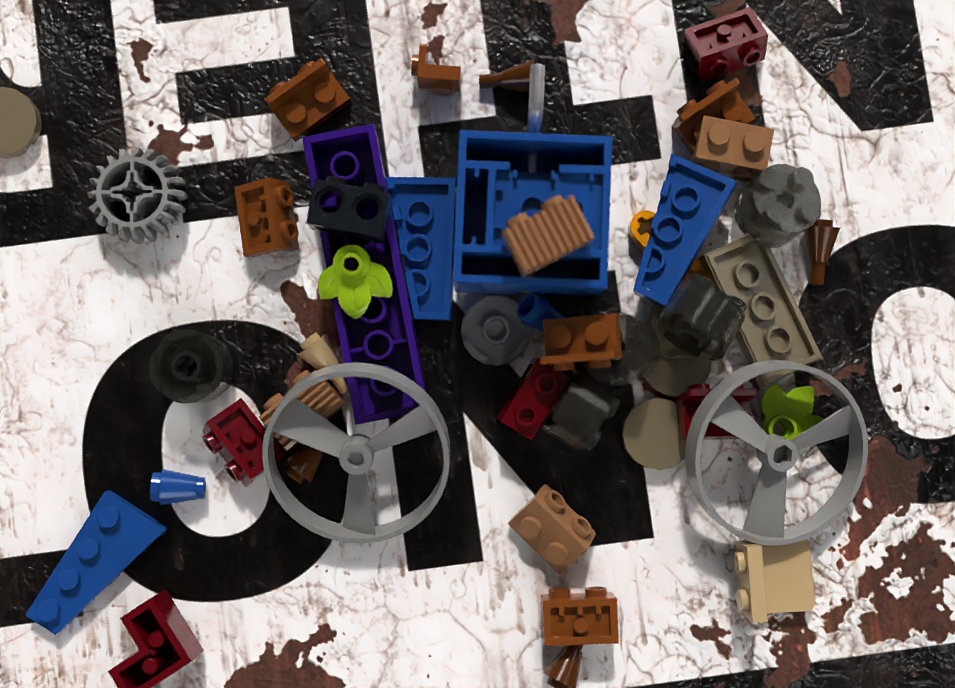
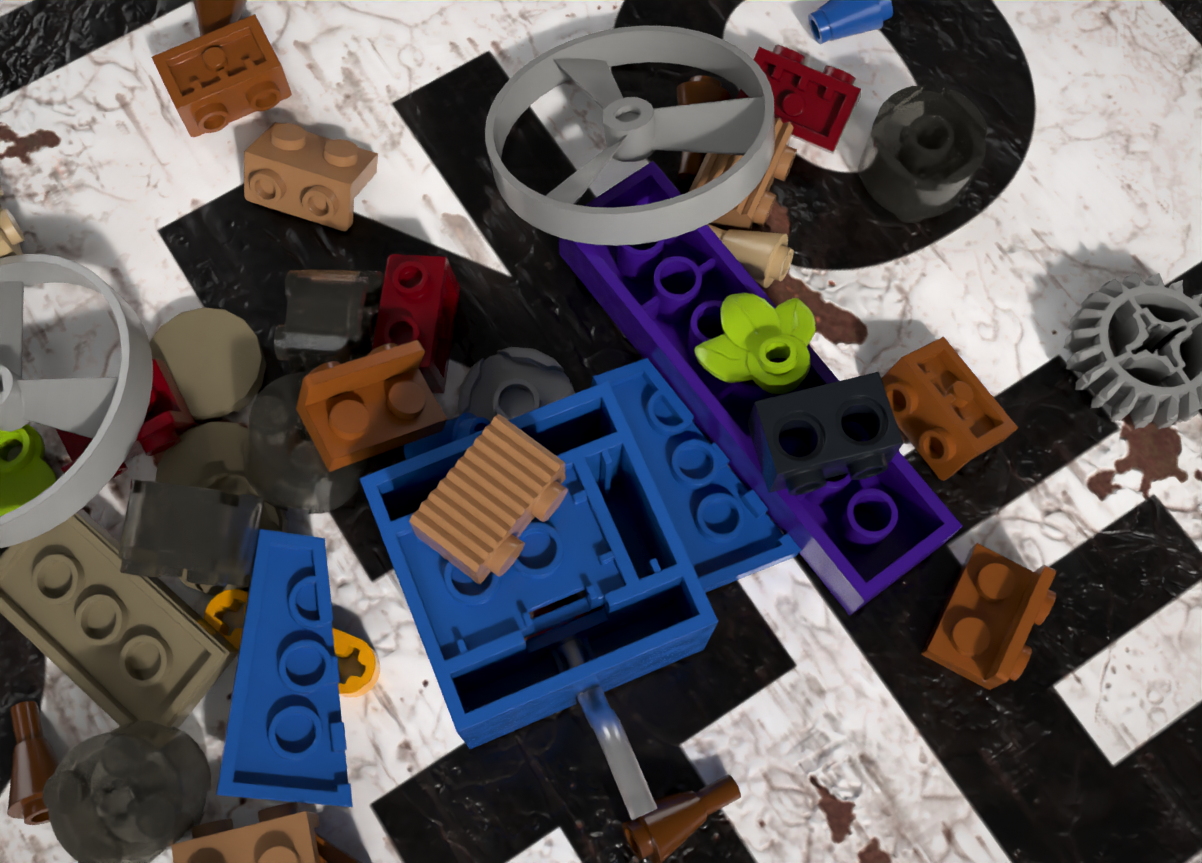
camera: 150 degrees right, 15 degrees down
dark orange bracket [411,43,461,95] -> none

